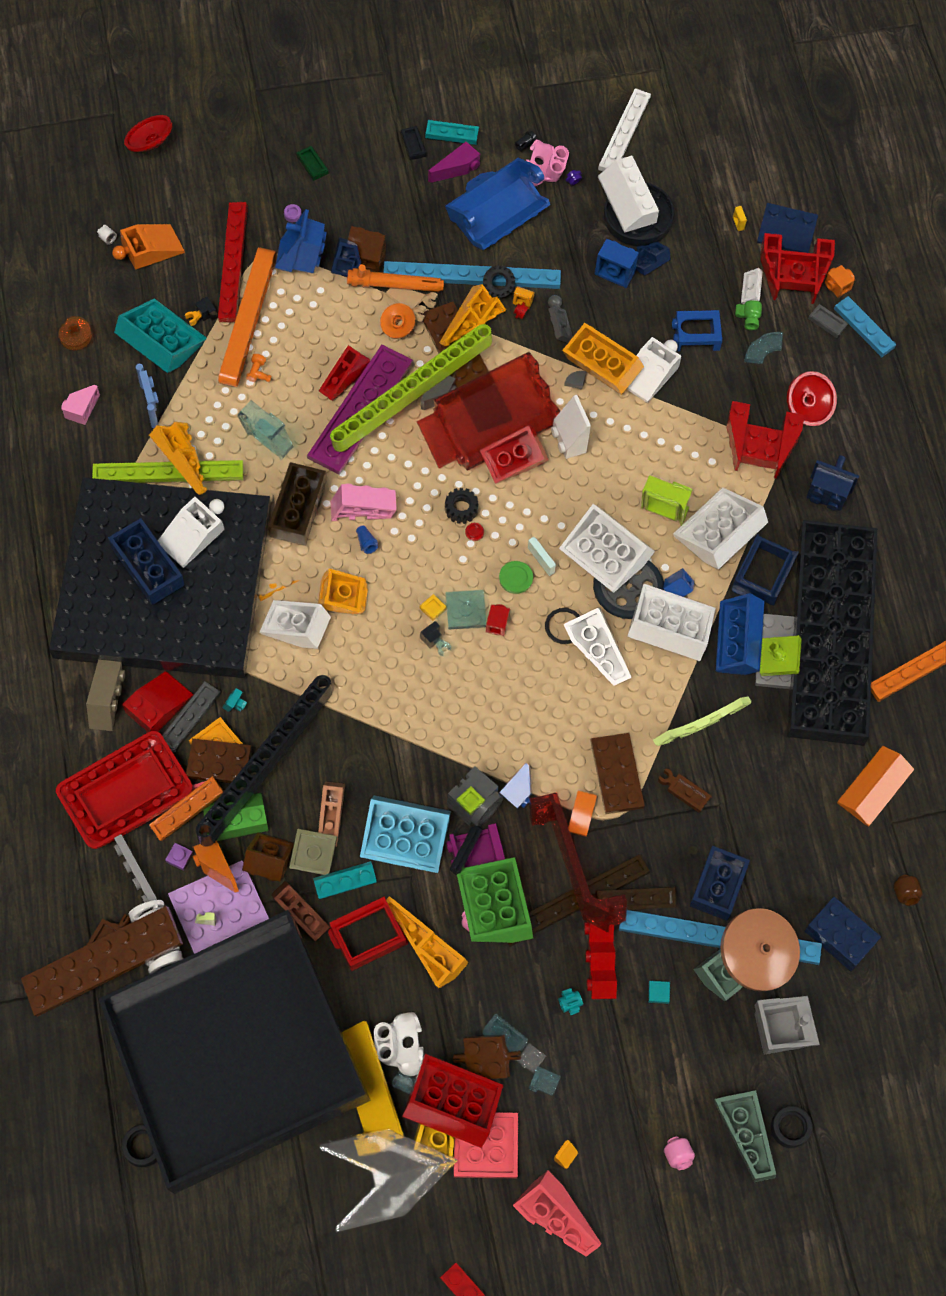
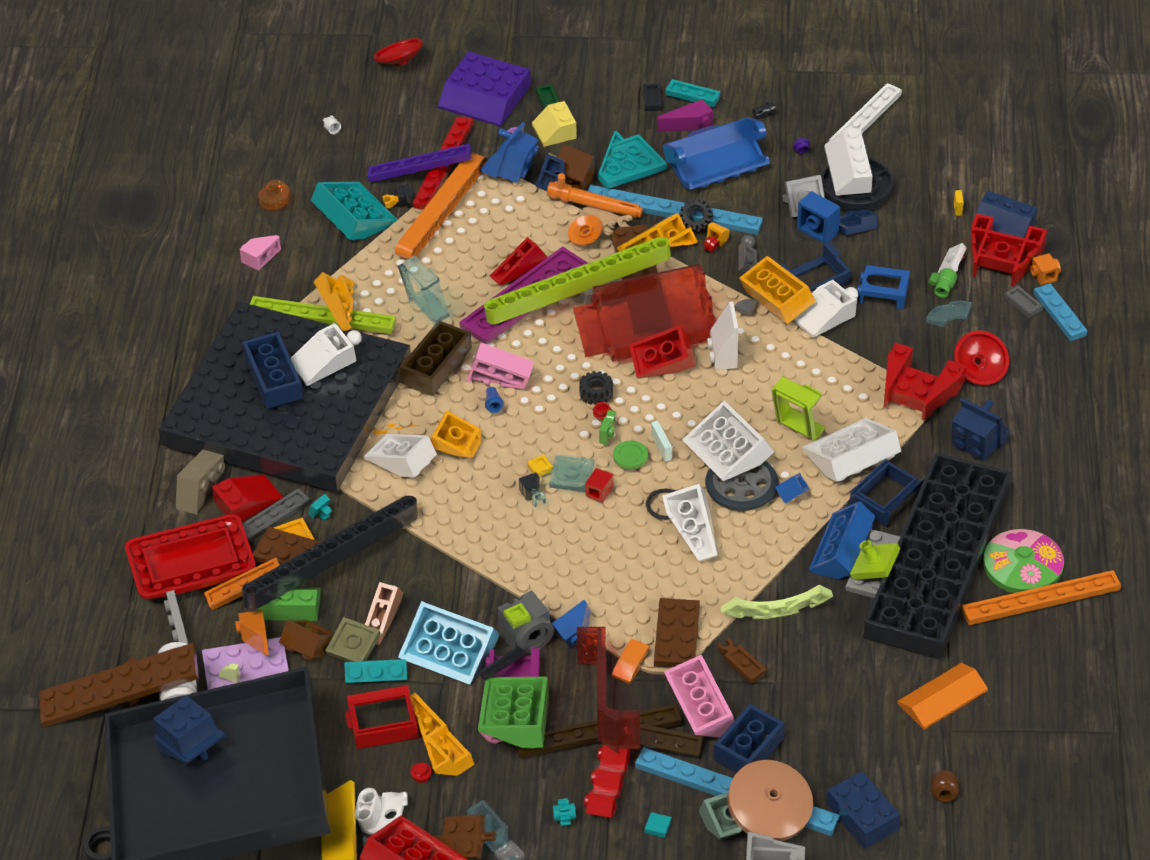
camera: 20 degrees right, 20 degrees down
orange slope [112,224,185,270] -> none
medium blue plate [136,364,159,428] -> none
medium lavender plate [165,843,193,871] -> none
orange piece [246,354,272,383] -> none
copper slope [271,880,330,941] -> none
bright pink piece [526,139,569,186] -> none
white slope [627,584,716,661] -> none
none -> dark blue piece [153,695,227,764]
none -> dark purple plate [367,144,472,182]
none -> red plate [411,763,432,783]
none -> dark purple slope [438,51,531,127]
none -> light yellow slope [532,101,576,147]
none -> teal wing [598,131,668,189]
none -> bright green plate [599,410,616,445]
none -> bright pink slope [664,655,735,738]
none -> dark blue piece [781,242,852,293]
none -> light grey bracket [782,175,825,217]
none -> dish [983,529,1064,593]

